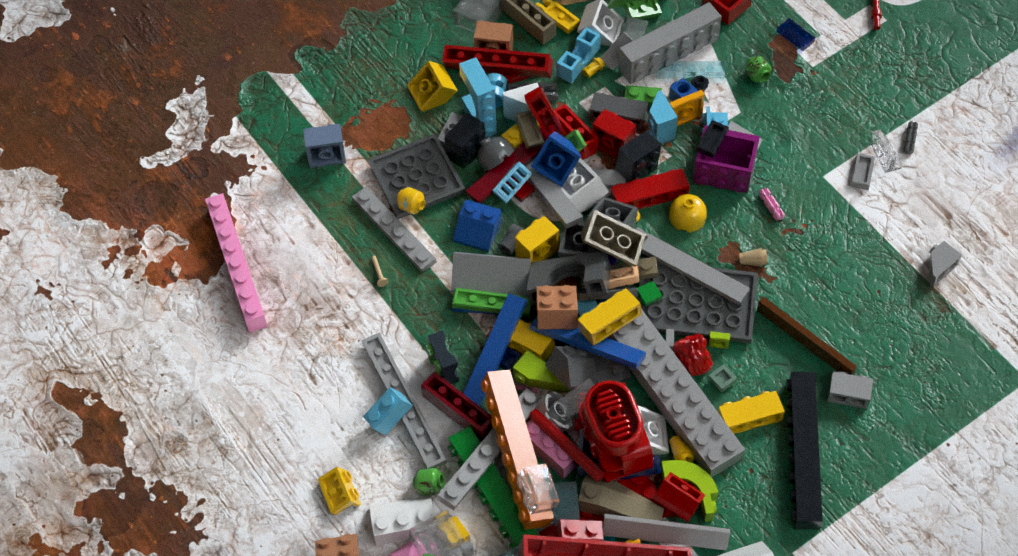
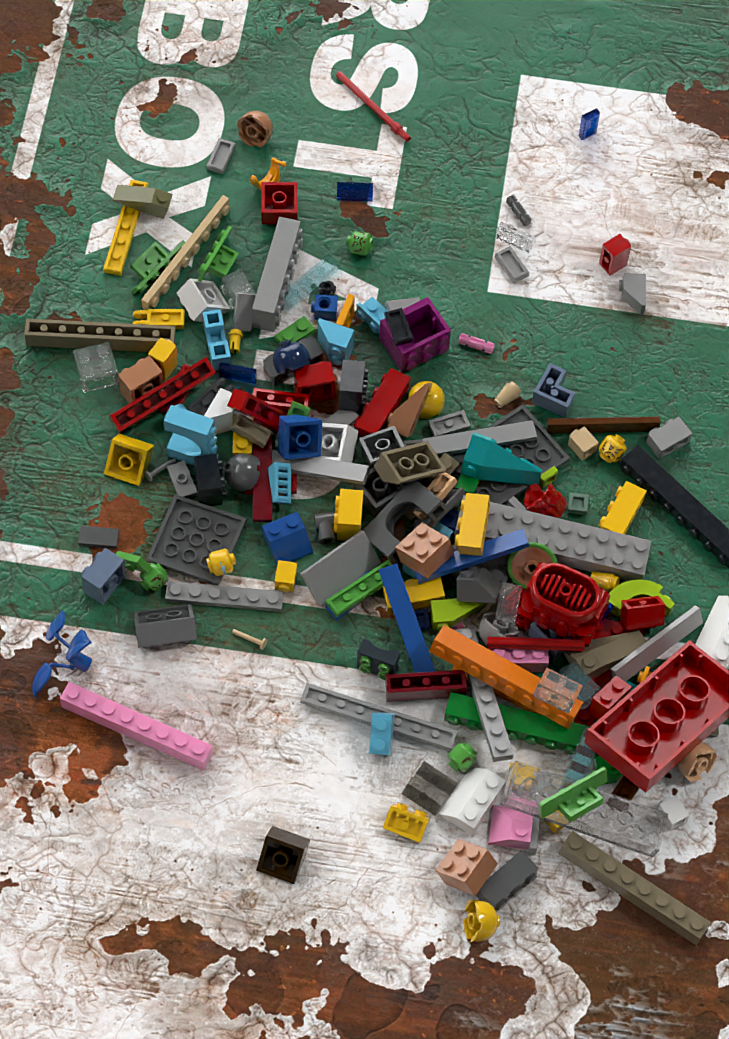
camera: 50 degrees left, 5 degrees up
none -> blue plant [32,611,92,698]
none -> dark grey tile [78,526,119,549]
none -> bright green plate [116,551,152,574]
none -> dark grey slope [134,604,197,649]
none -> bright green head [139,563,168,592]
none -> light grey pin [144,458,177,481]
none -> yellow brick [148,338,178,381]
none -> clear blue tile [219,363,257,384]
none -> dark brown slope [256,826,311,884]
none -> dark blue cylinder [273,340,311,373]
none -> yellow brick [275,560,297,593]
none -> nougat slope [387,383,432,438]
none -> clear smoke slope [401,761,458,816]
none -> light grey plate [428,410,470,437]
none -> teal wedge [461,432,542,485]
none -> nougat wheel [507,542,557,589]
none -> sand blue brick [532,363,575,418]
none -> tan brick [568,427,599,461]
none -> yellow head [598,434,627,463]
none -> red brick [599,234,631,276]

